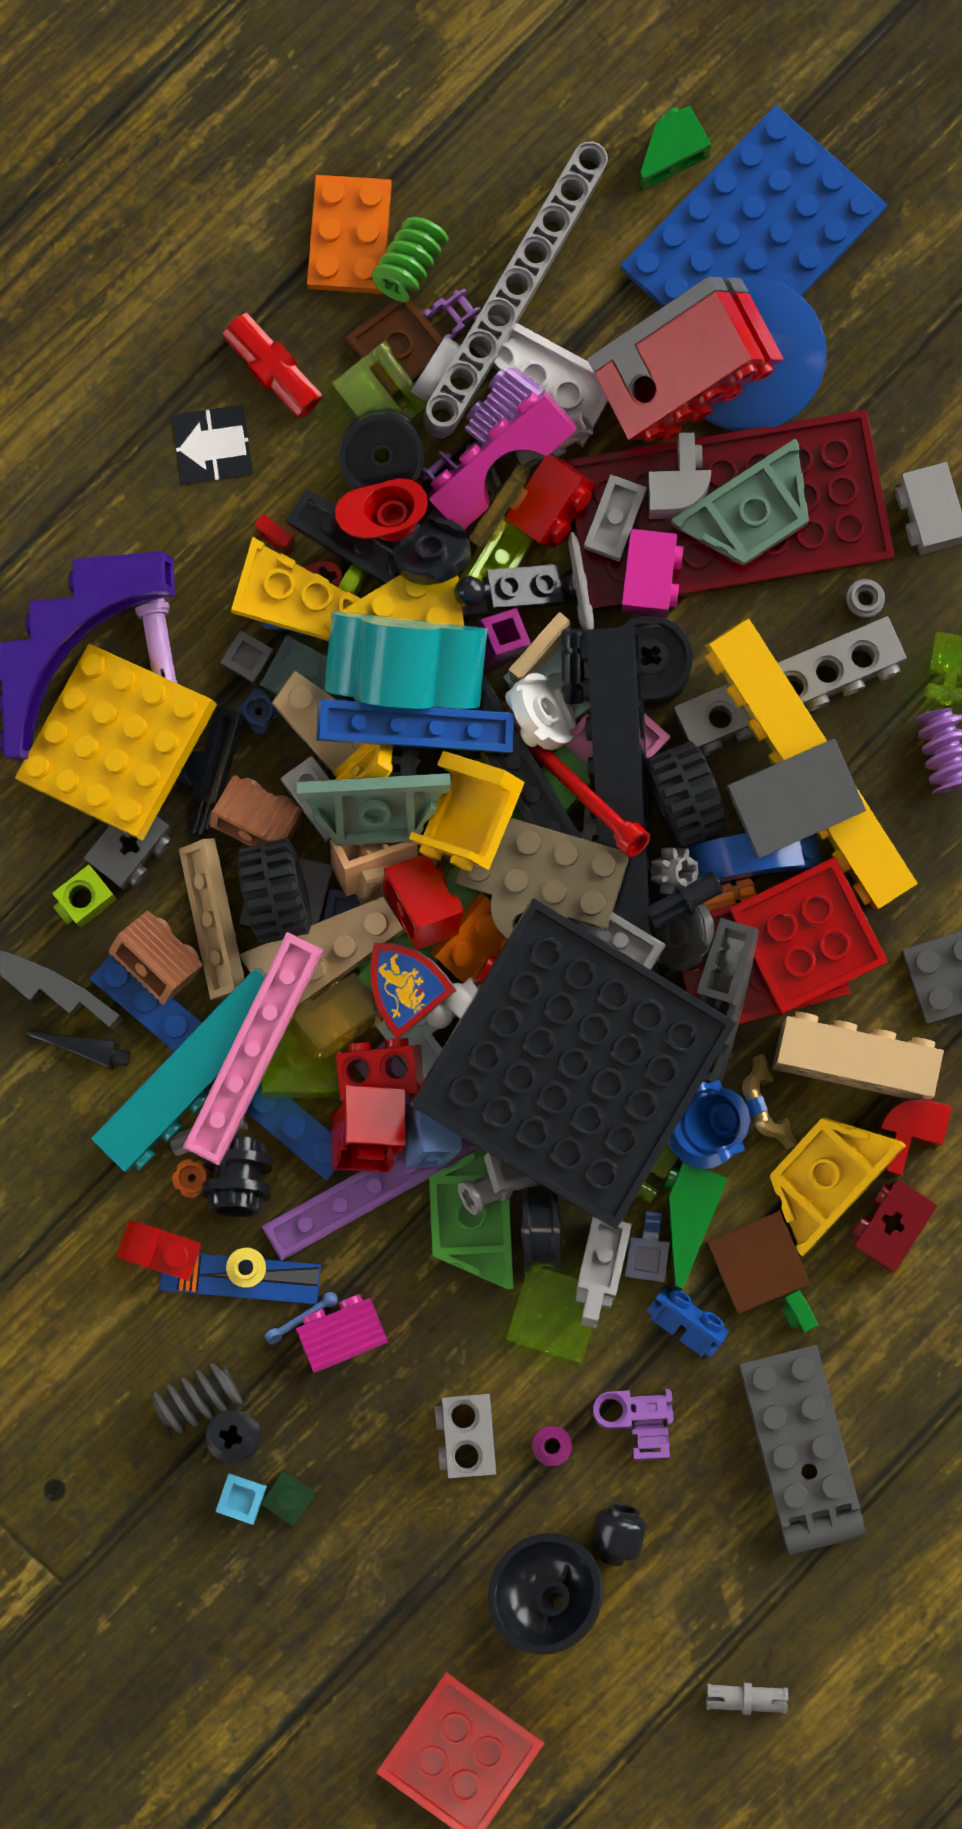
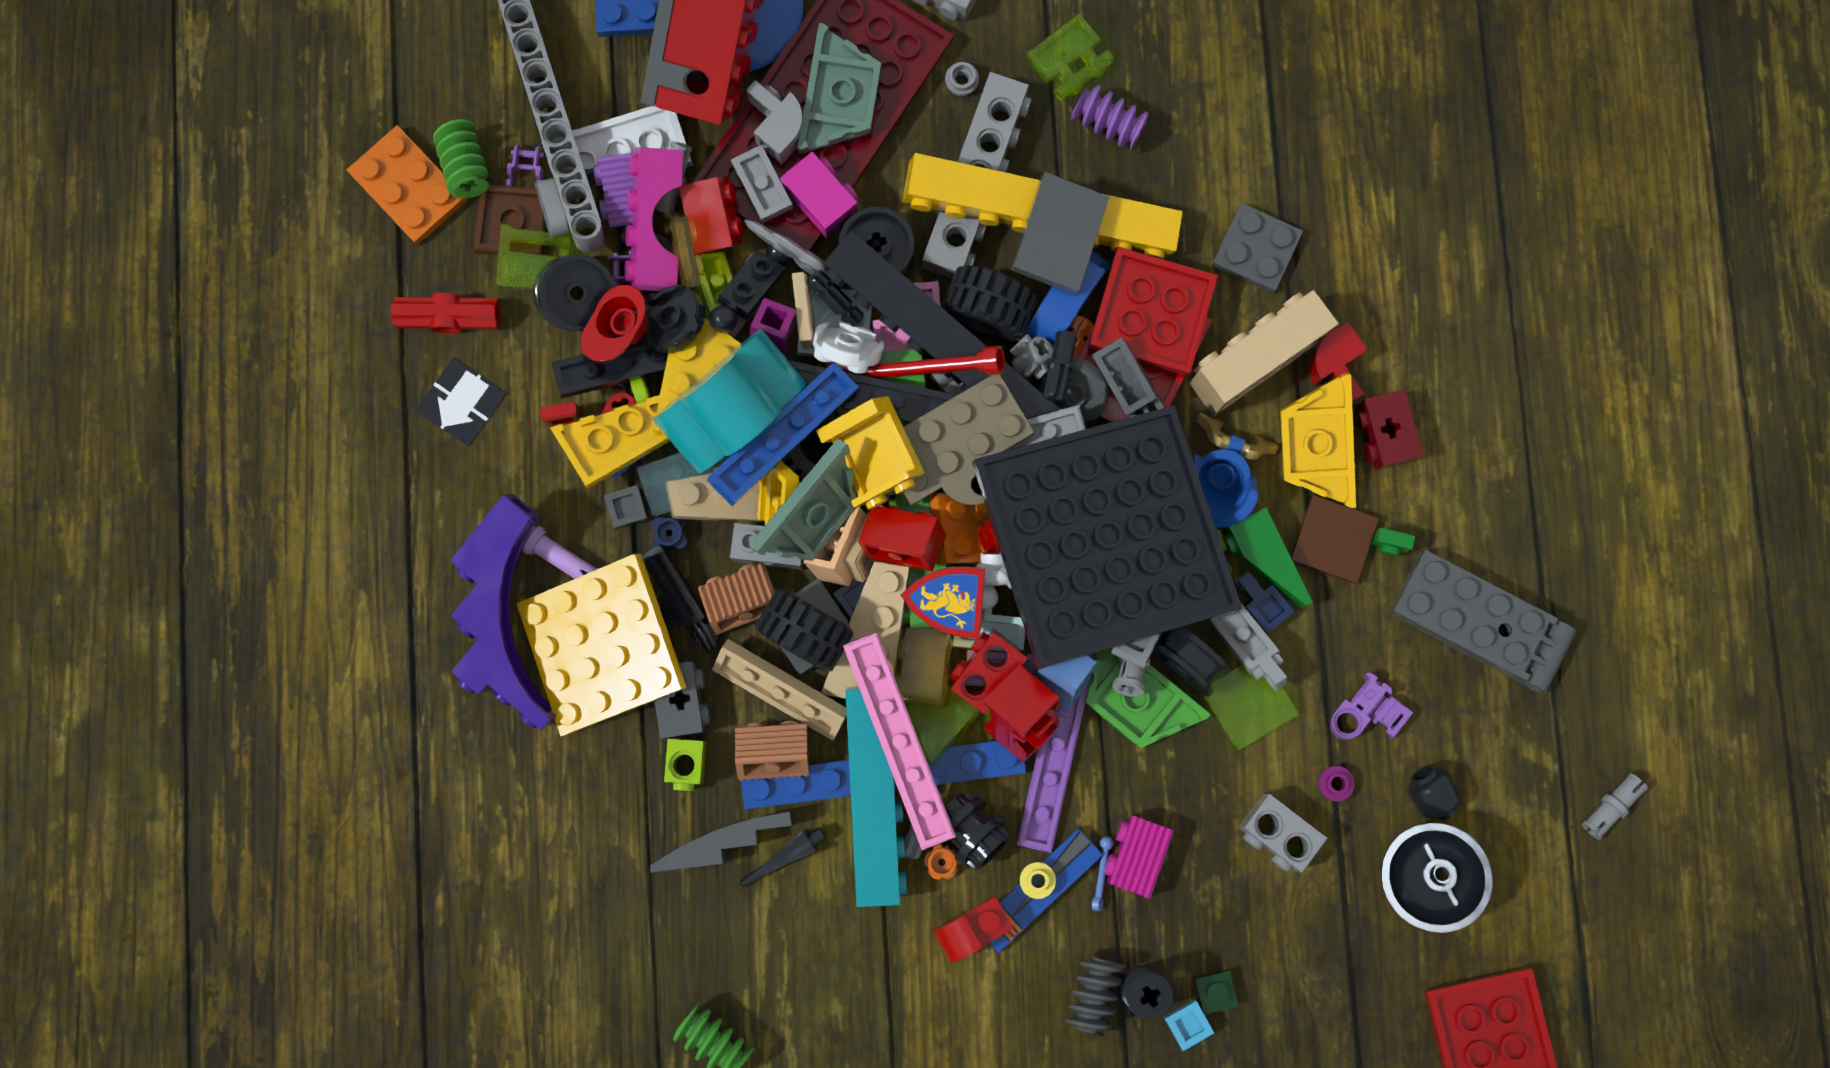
camera: 55 degrees left, 0 degrees up
blue hinge [646,1284,729,1358] -> none

